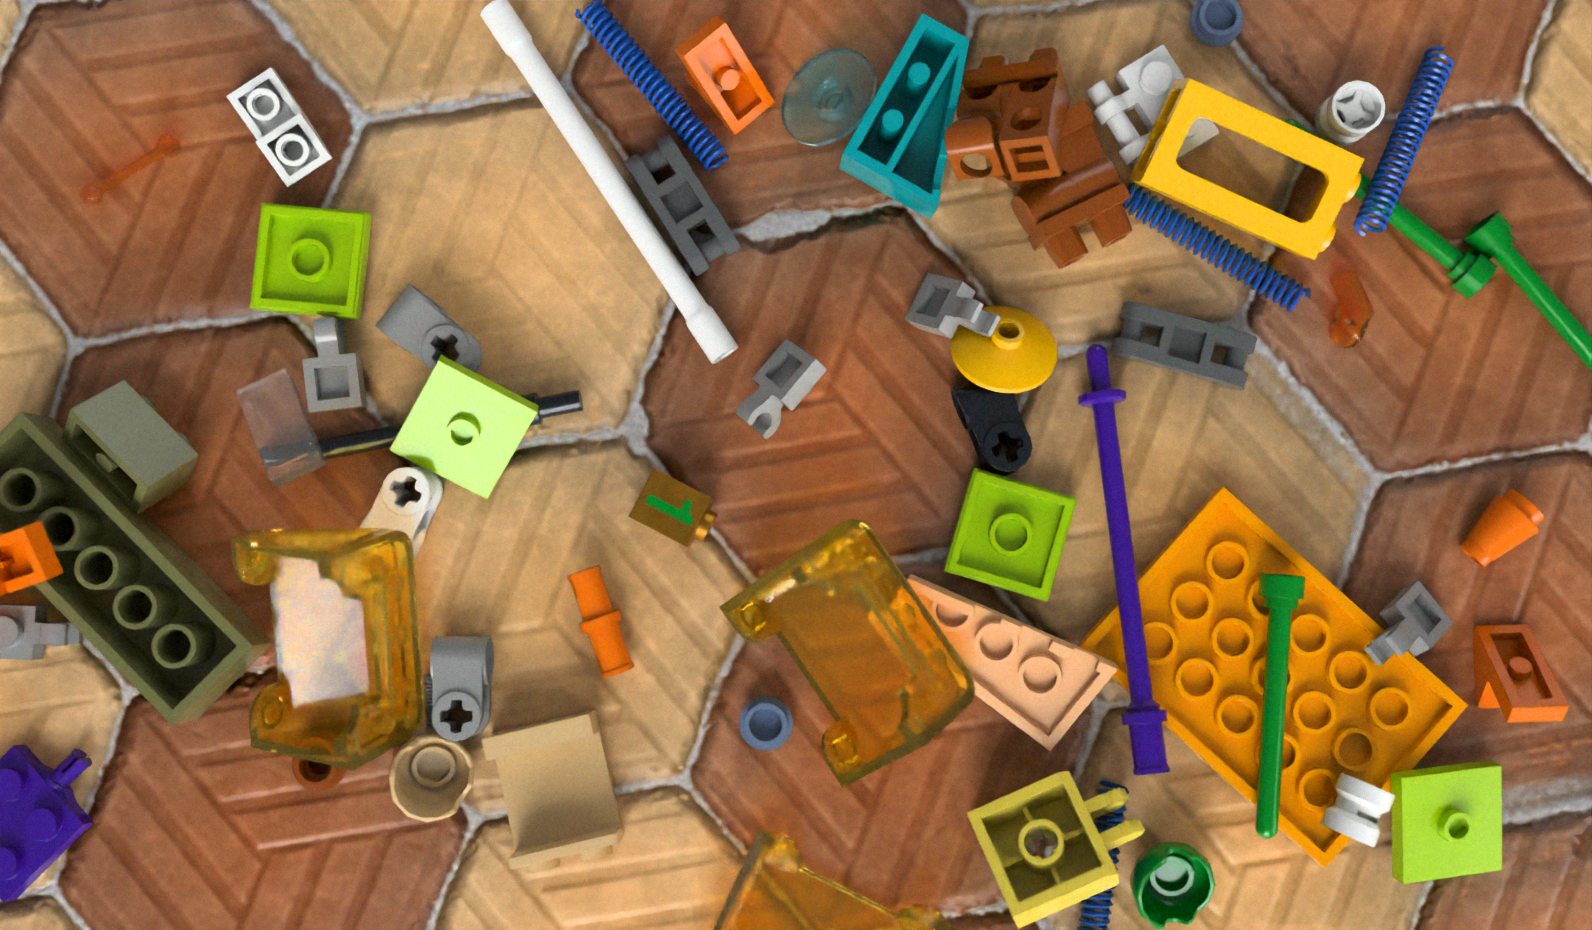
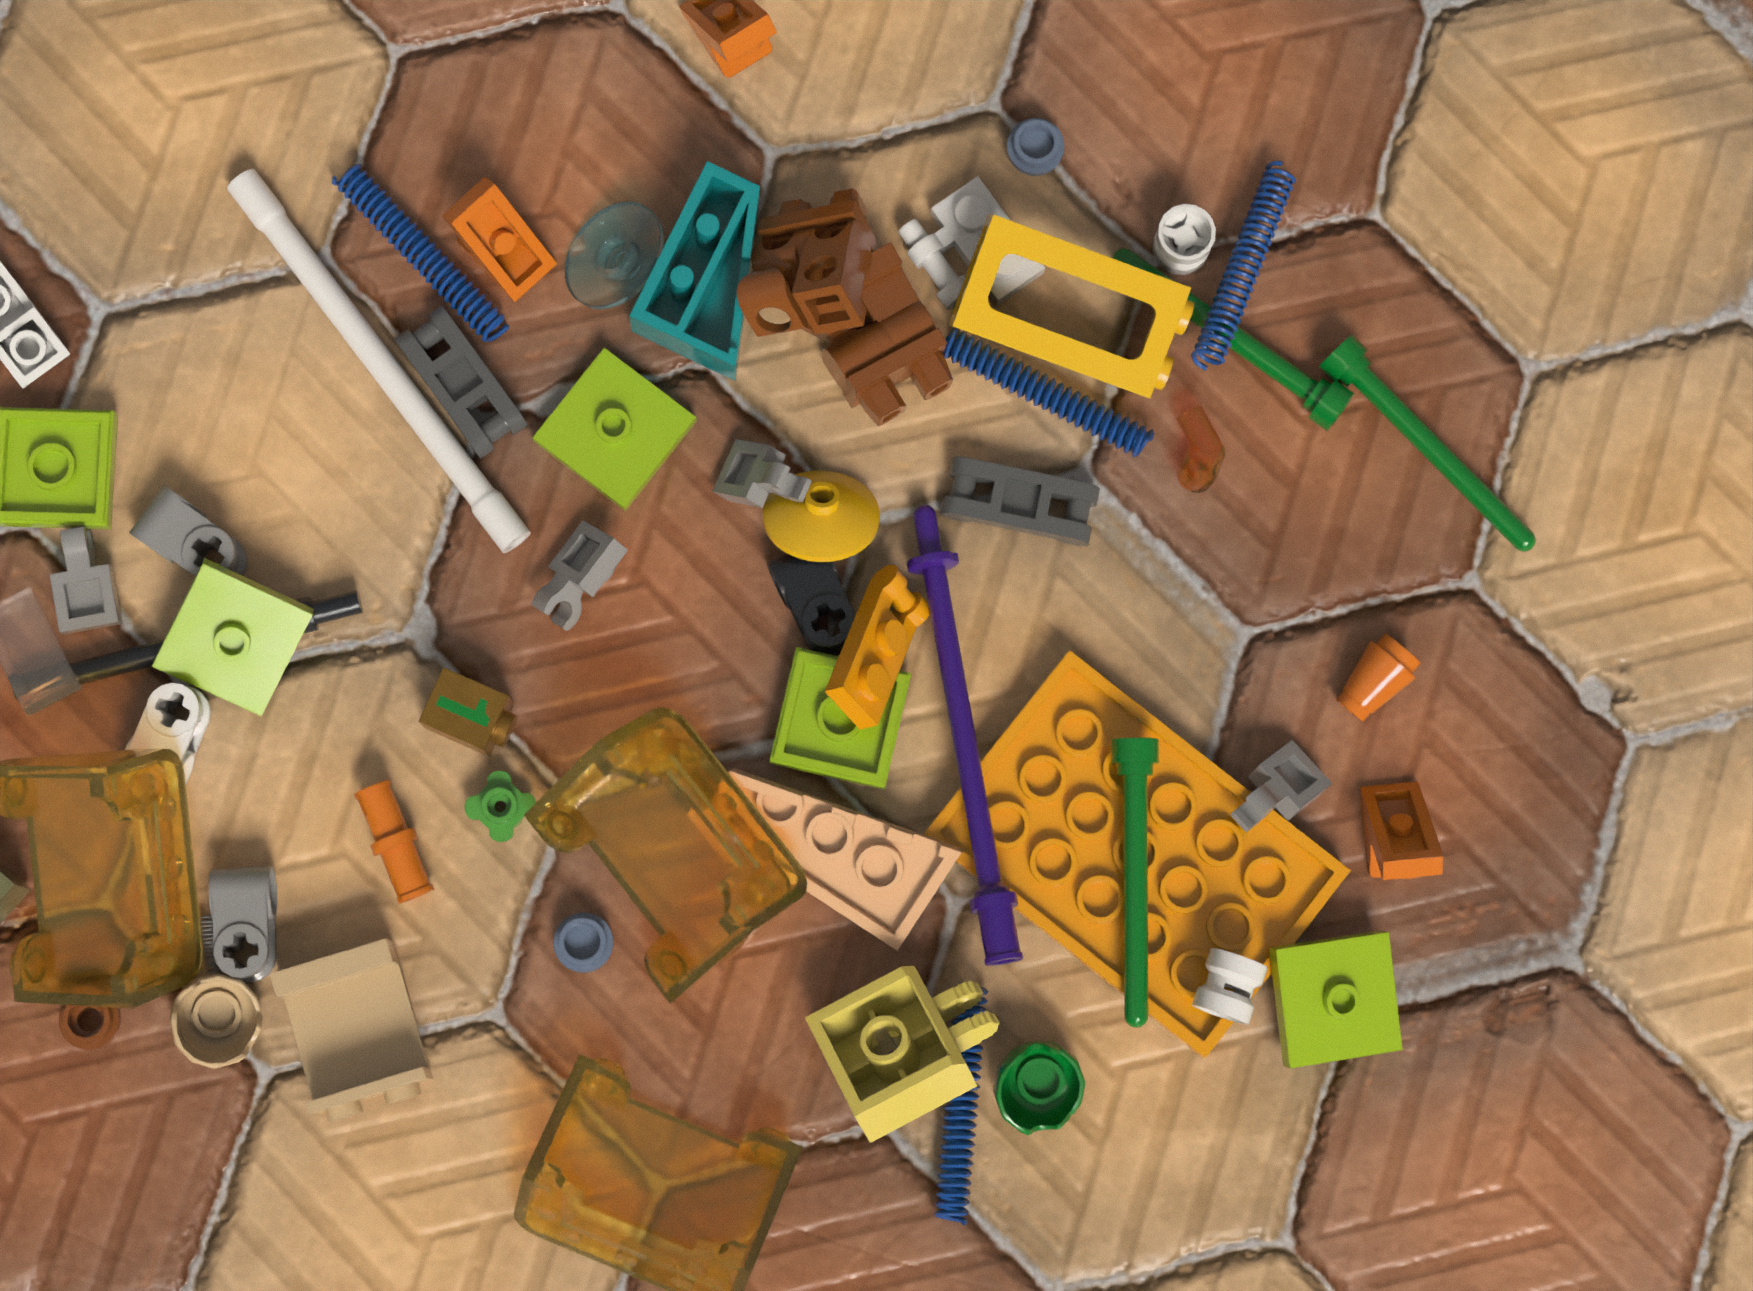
camera: 10 degrees left, 5 degrees down
none -> bright green plate [464,771,536,842]
none -> lime plate [532,348,697,512]
none -> light orange plate [825,565,930,730]

